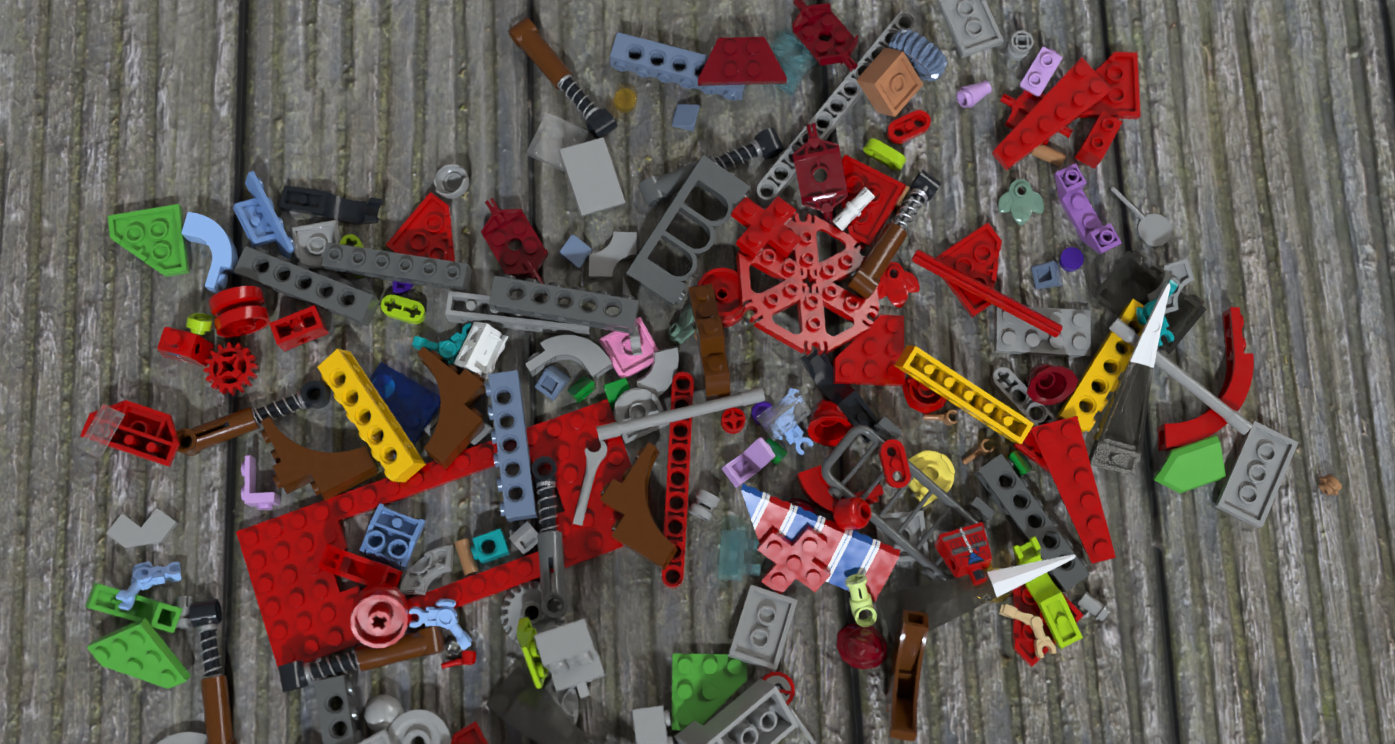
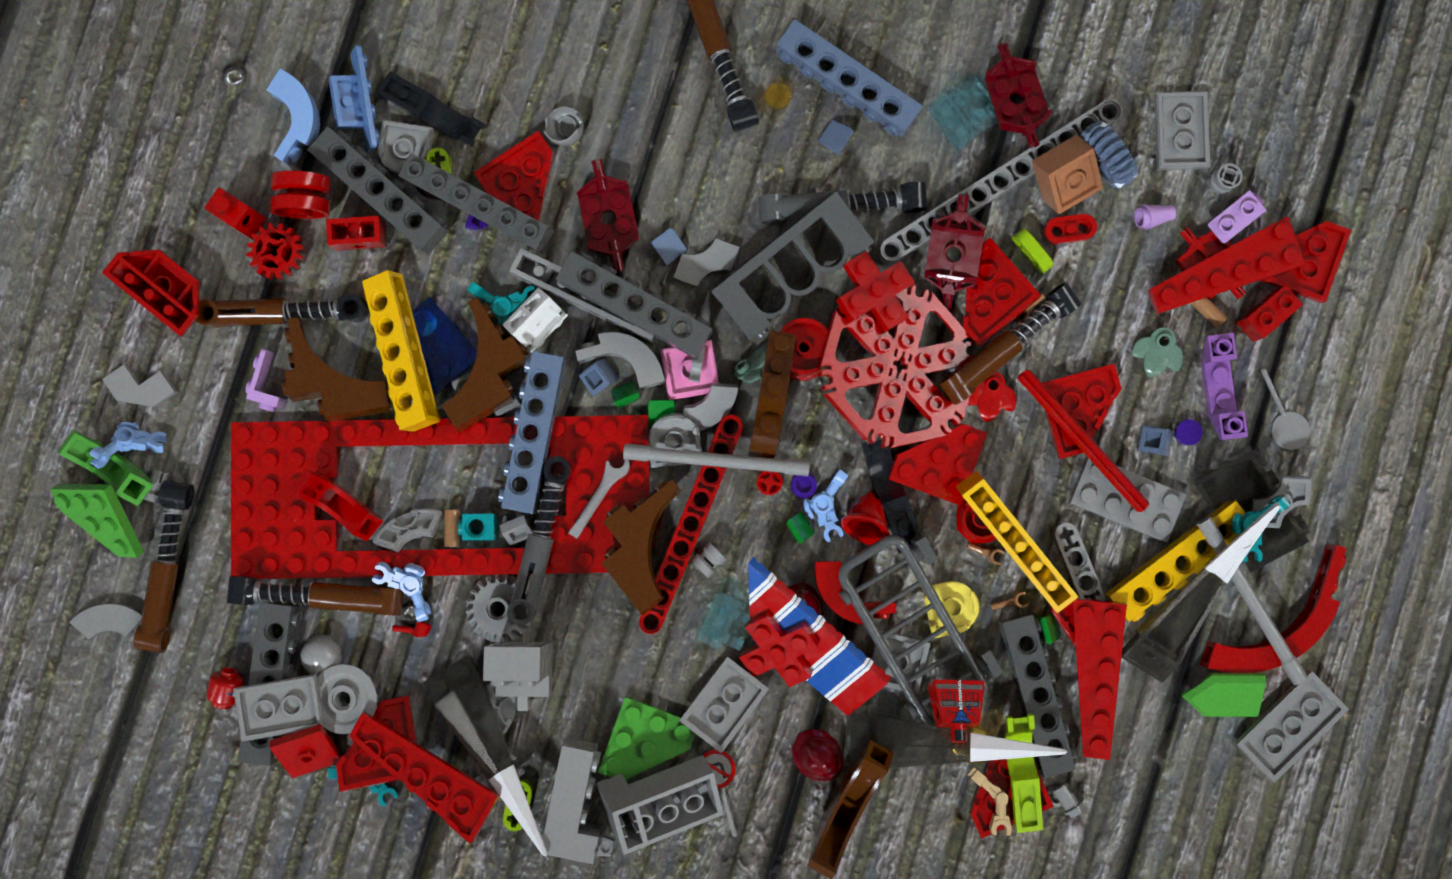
camera: 20 degrees right, 10 degrees up
clear slope [78,404,125,458] -> none
bright green plate [108,204,190,277] -> none
lime plate [186,313,217,335] -> none
wheel [351,583,408,648] -> none
medium blue slope [359,503,425,570] -> none
lime beam [381,294,426,325] -> none
lime slope [517,617,548,688] -> none
clear plate [526,113,589,172] -> none
light grey tile [559,137,626,217] -> none
dark red wing [698,37,787,86] -> none
lavender bracket [722,437,775,488] -> none
clear slope [756,390,812,441] -> none
white pin [832,187,875,231] -> none
red head [833,497,871,531] -> none
yellowish green connector [845,574,877,627] -> none
red plate [879,439,911,488] -> none
dark red piece [1026,363,1078,405] -> none
medium nougat plate [1318,474,1342,496] -> none

